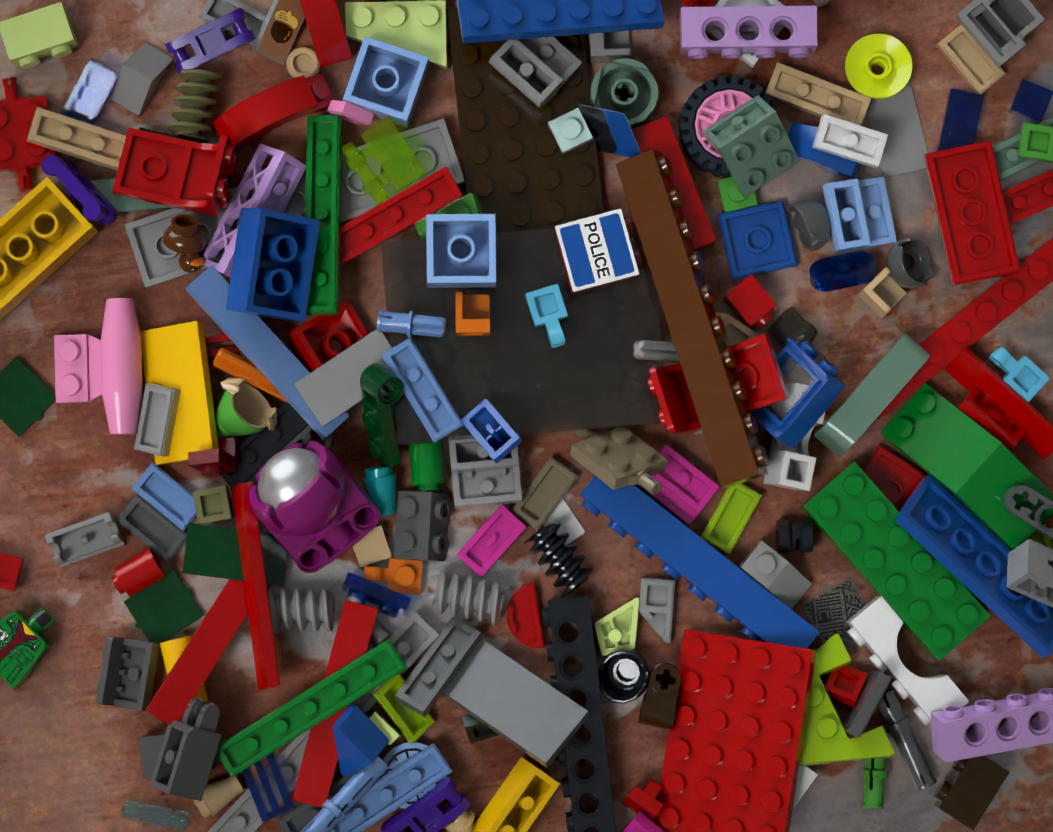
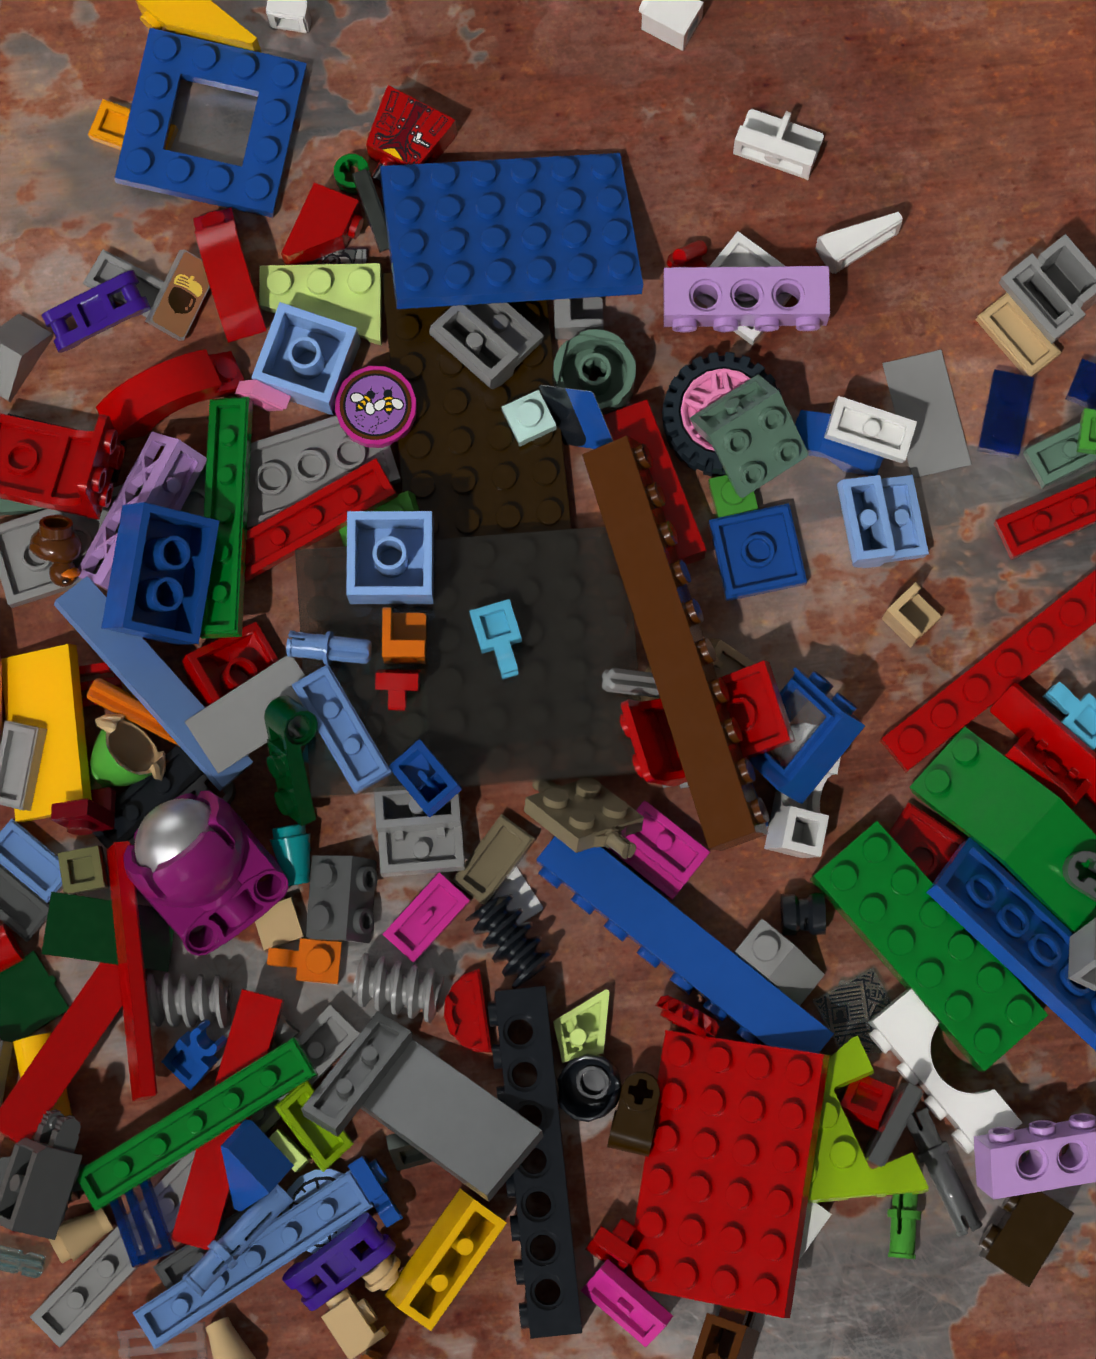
camera: 10 degrees right, 5 degrees down
olive piece [168,69,223,143] -> none
tan tile [286,47,320,78] -> none
clear neon green plate [341,116,426,205] -> none
clear blue plate [343,572,411,618] -> none
green brick [409,442,446,492] -> none
piece [553,208,643,297] -> none
light grey tile [638,578,675,643] -> none
lime tile [701,484,762,554] -> none
red brick [723,274,777,329] -> none
tan plate [765,62,871,126] -> none
clear smoke piece [768,307,826,362] -> none
dark grey hair [786,199,831,251] -> none
clear blue plate [809,251,877,292] -> none
sand green beam [813,333,931,458] -> none
neon yellow dish [845,34,912,99] -> none
dark grey hair [886,237,934,288] -> none
red tile [924,140,1021,286] -> none
none -> blue plate [161,1019,227,1091]
none -> tile [335,366,417,448]
none -> blue plate [348,1156,403,1228]
none -> red tile [375,669,420,711]
none -> red gear [655,995,719,1039]

